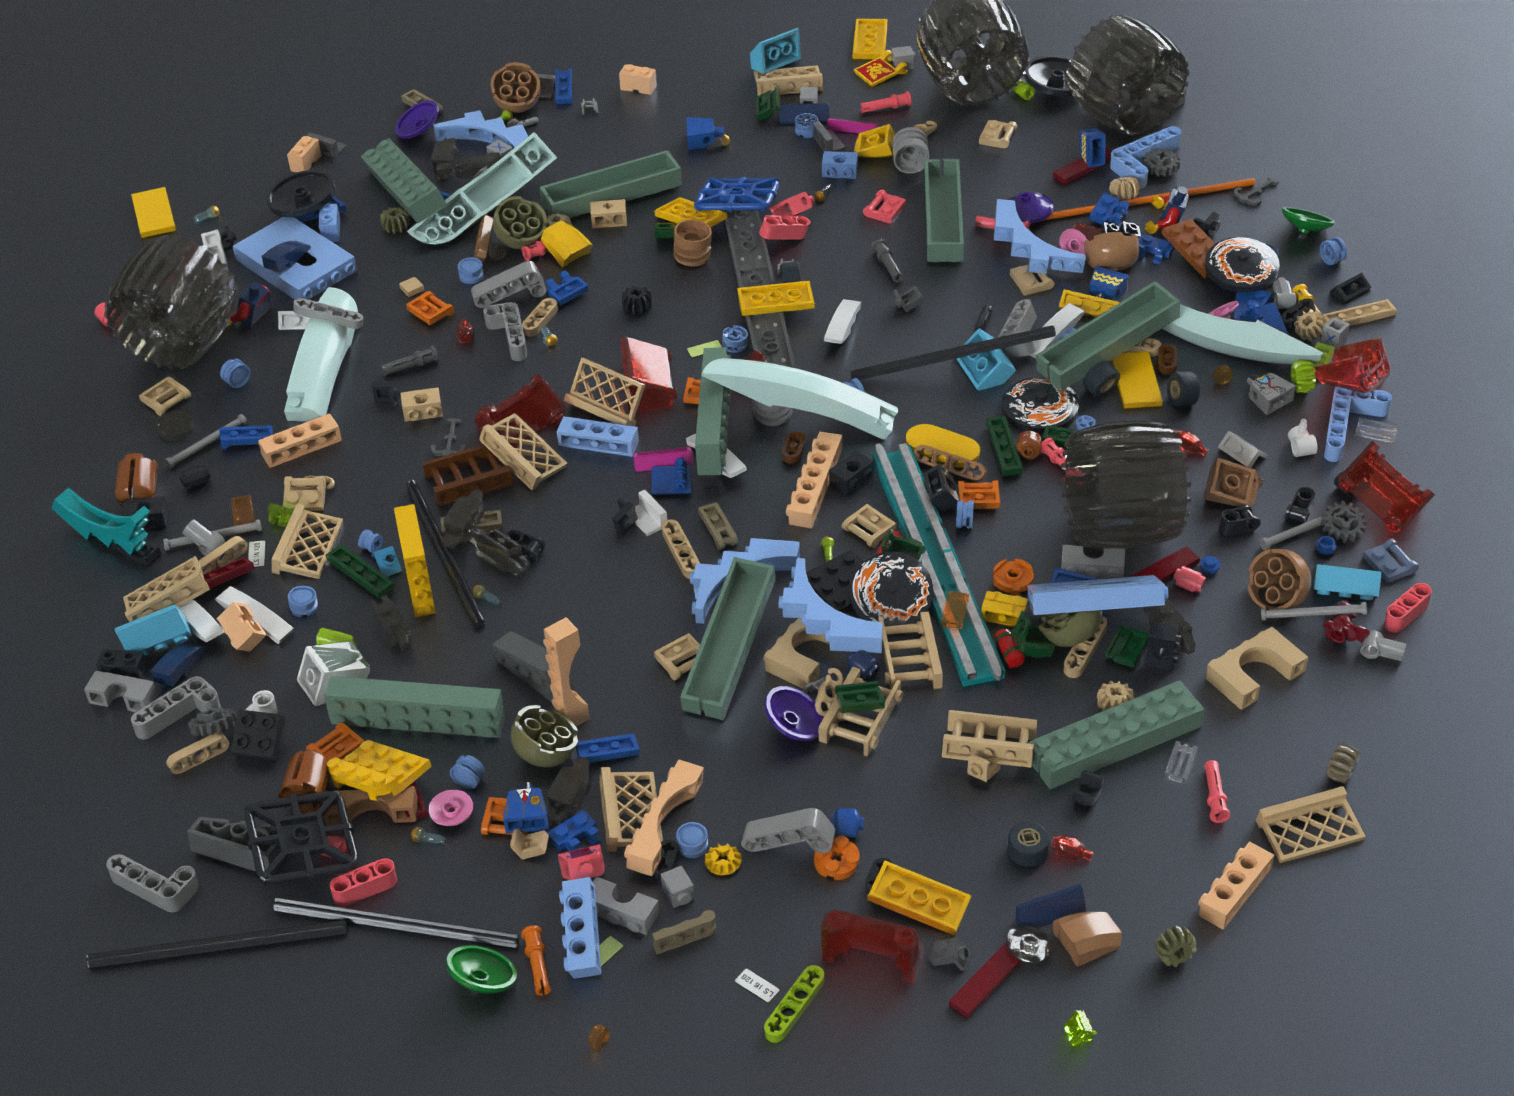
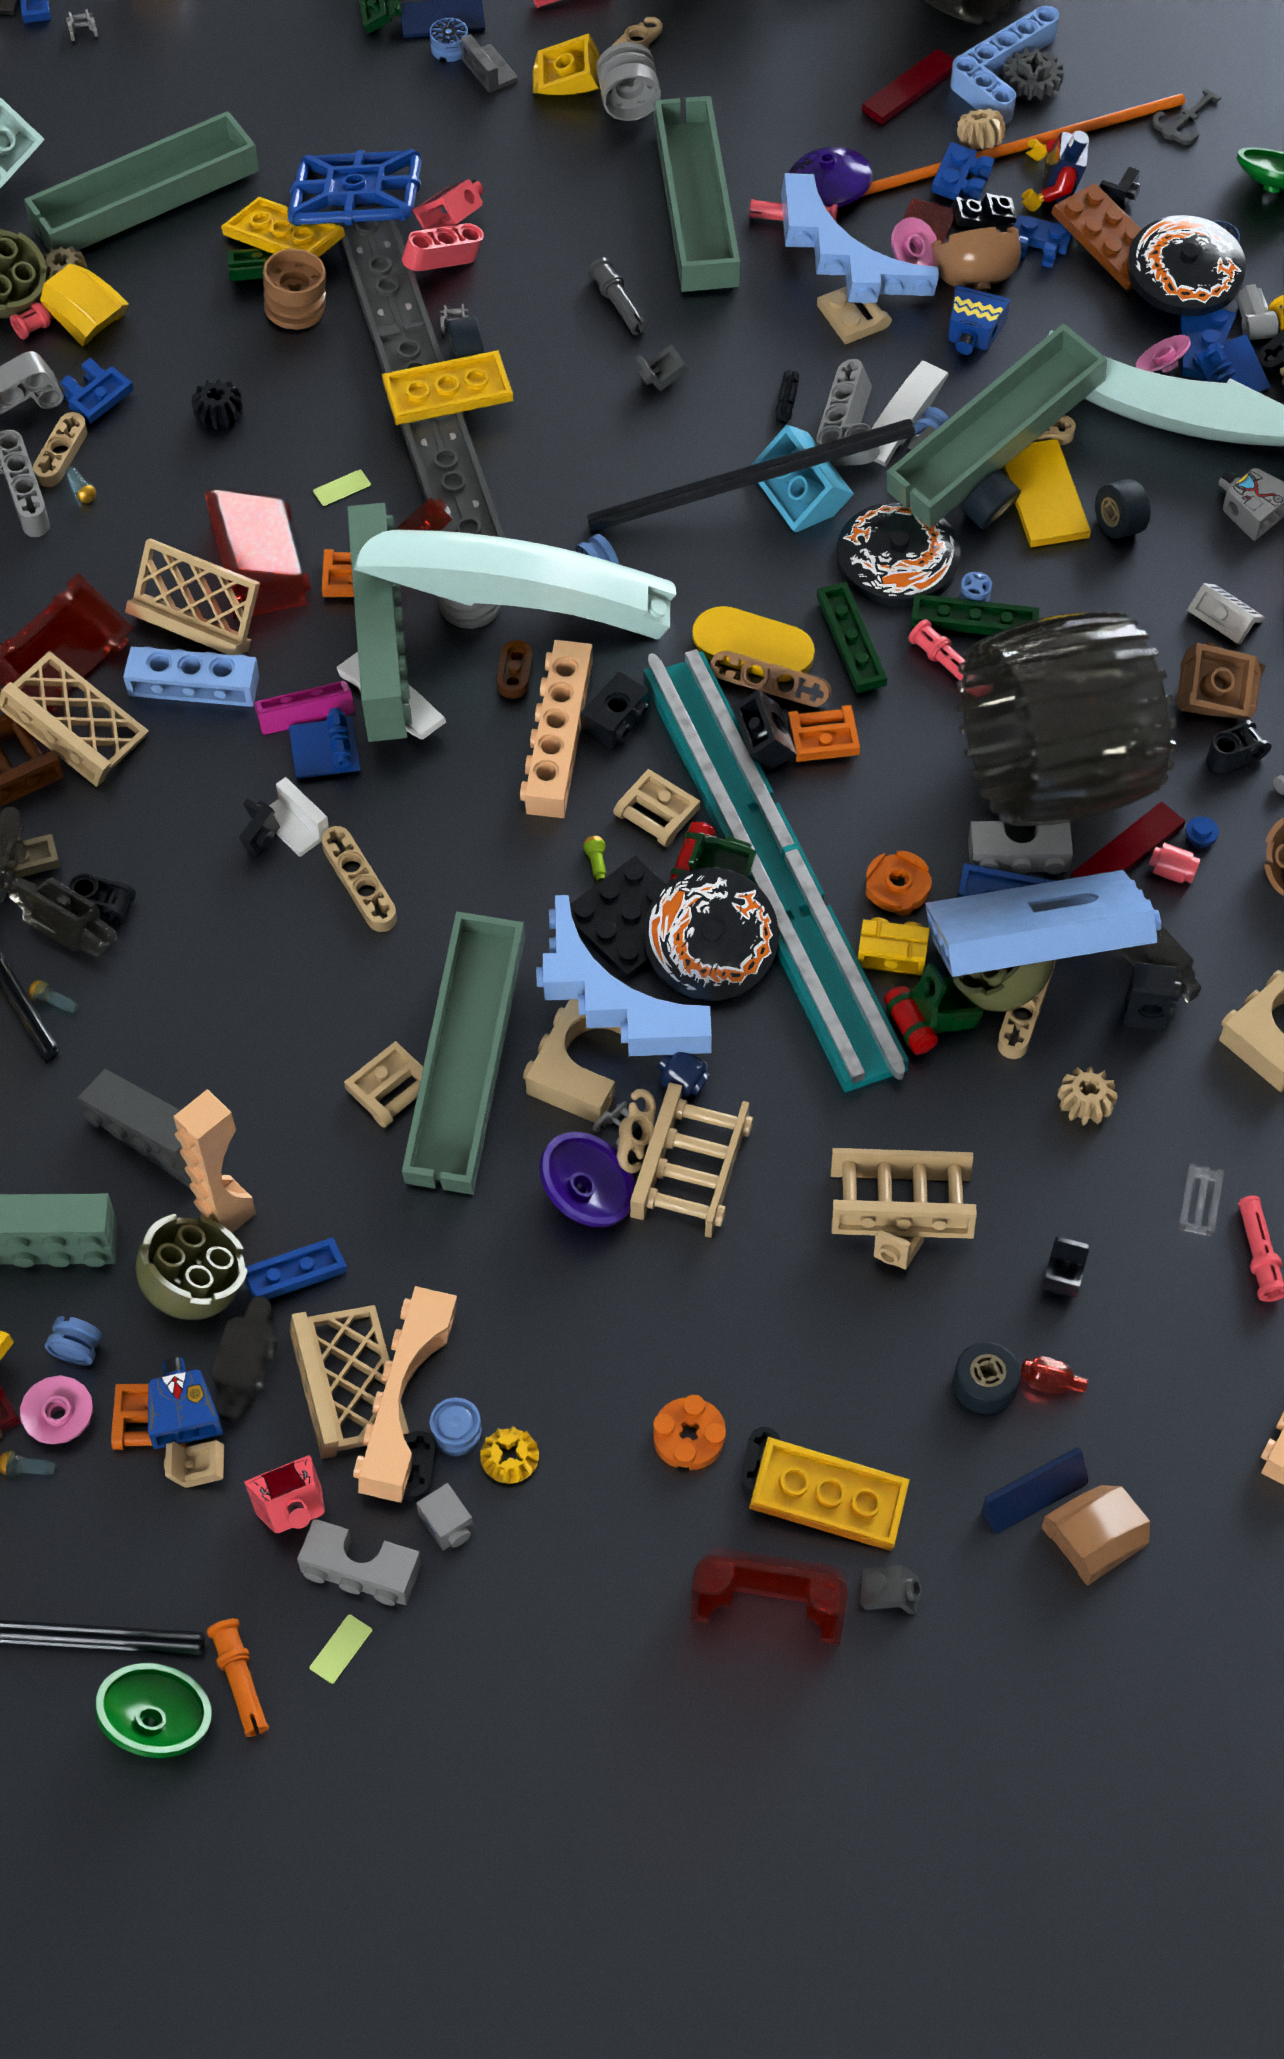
camera: 10 degrees left, 15 degrees up
blue plate [546,810,601,852] -> none
light blue brick [559,877,602,979] -> none
clear orange tile [588,1024,610,1050] -> none
tan brick [590,199,627,228] -> none
dark tan plate [652,910,716,954] -> none
blue torso [686,117,724,150] -> none
light blue arch [690,538,800,624] -> none
dark tan plate [698,502,738,550] -> none
clear smoke piece [706,135,730,151] -> none
medium blue wheel [722,325,748,353] -> none
white sticker [735,969,779,1002] -> none
light grey beam [741,808,835,853] -> none
lime beam [764,965,825,1043] -> none
piece [814,184,832,202] -> none
medium blue brick [822,151,858,179] -> none
white slope [824,299,861,344] -> none
dark pink slope [827,118,880,134] -> none
blue head [831,808,864,838] -> none
dark green plate [835,681,885,713] -> none
coral plate [863,189,906,224] -> none
tan fence [878,611,943,690] -> none
clear orange tile [941,591,969,629] -> none
dark red tile [949,939,1028,1018] -> none
medium blue wheel [956,500,974,529] -> none
tan plate [979,120,1017,148] -> none
clear smoke tile [1006,926,1054,964] -> none
dark orange head [1016,431,1042,460] -> none
sand green piece [1028,680,1205,789] -> none
yellow plate [1059,289,1120,317] -> none
clear neon green tile [1063,1010,1097,1046] -> none
blue torso [1078,128,1106,168] -> none
dark green plate [1104,624,1149,668] -> none
olive gear [1154,925,1197,967] -> none
reddish brown plate [1158,344,1178,374] -> none
clear red plant [1174,430,1209,456] -> none
clear orange tile [1213,365,1233,385] -> none

